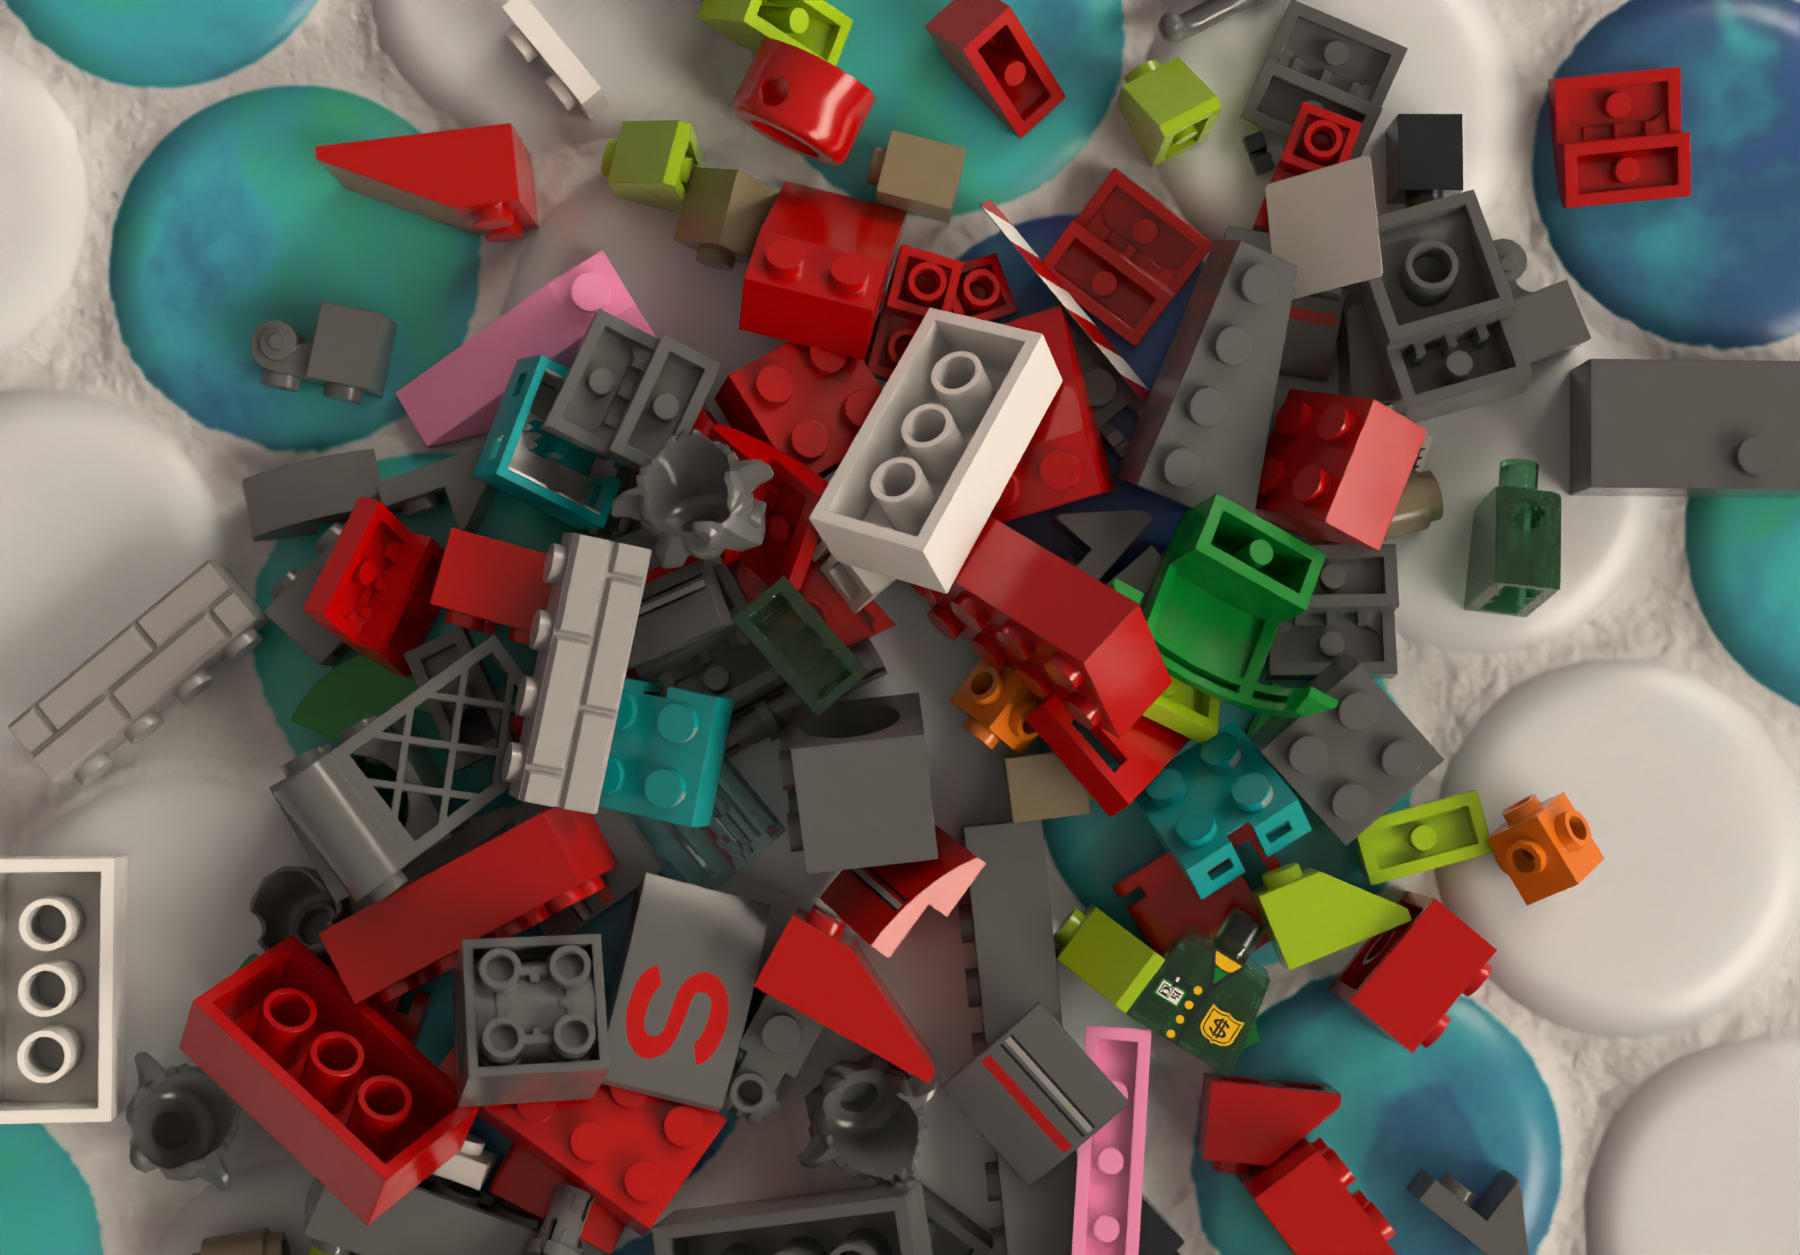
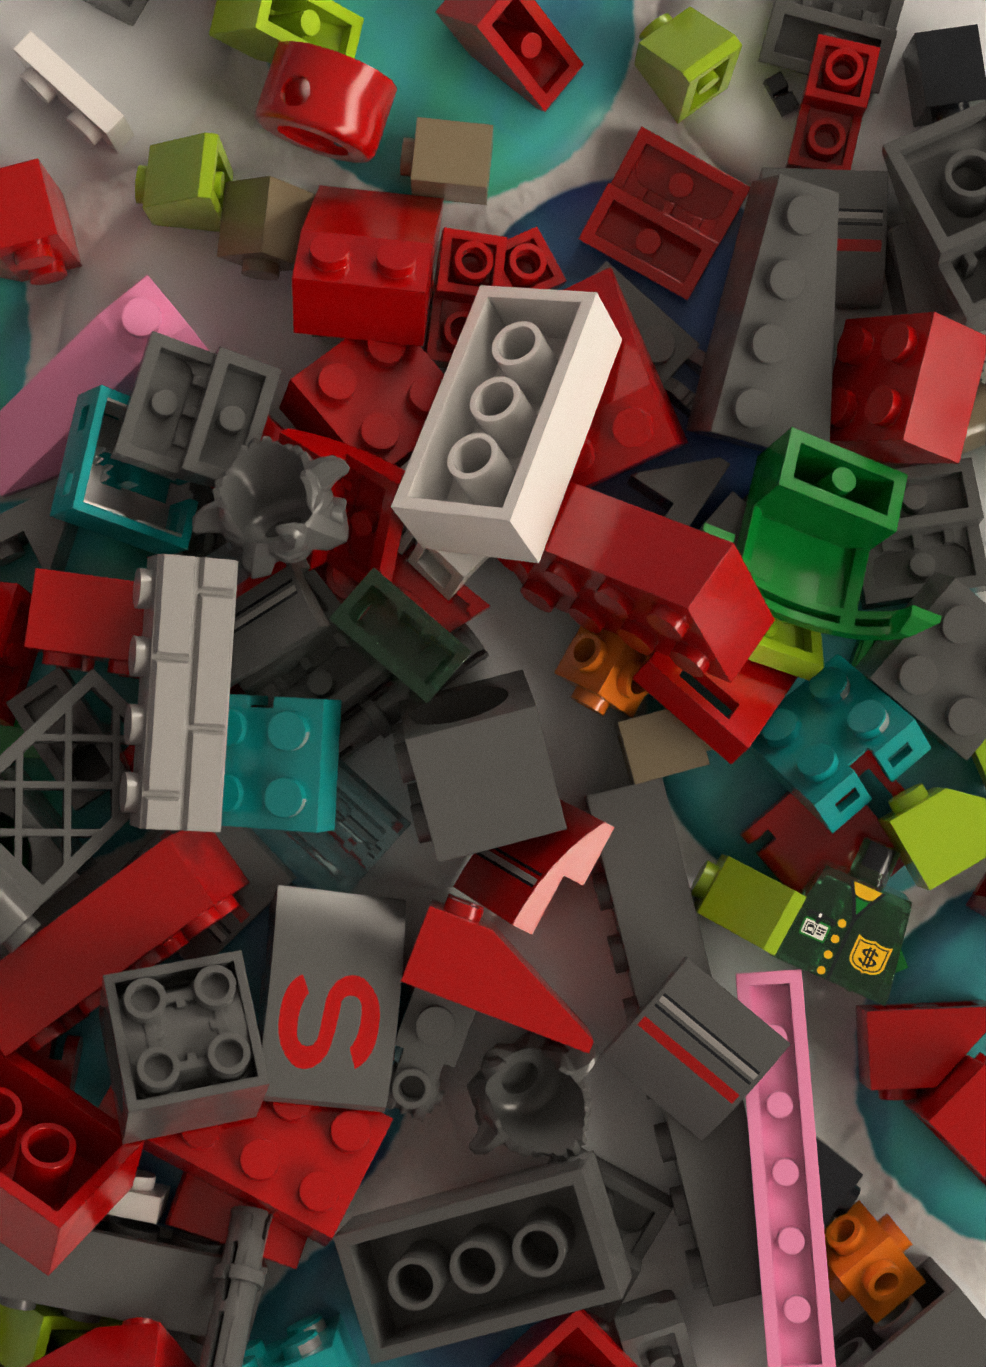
camera: 15 degrees left, 0 degrees up
sticker [980,199,1150,402] -> none
white sticker [1265,155,1383,300] -> none

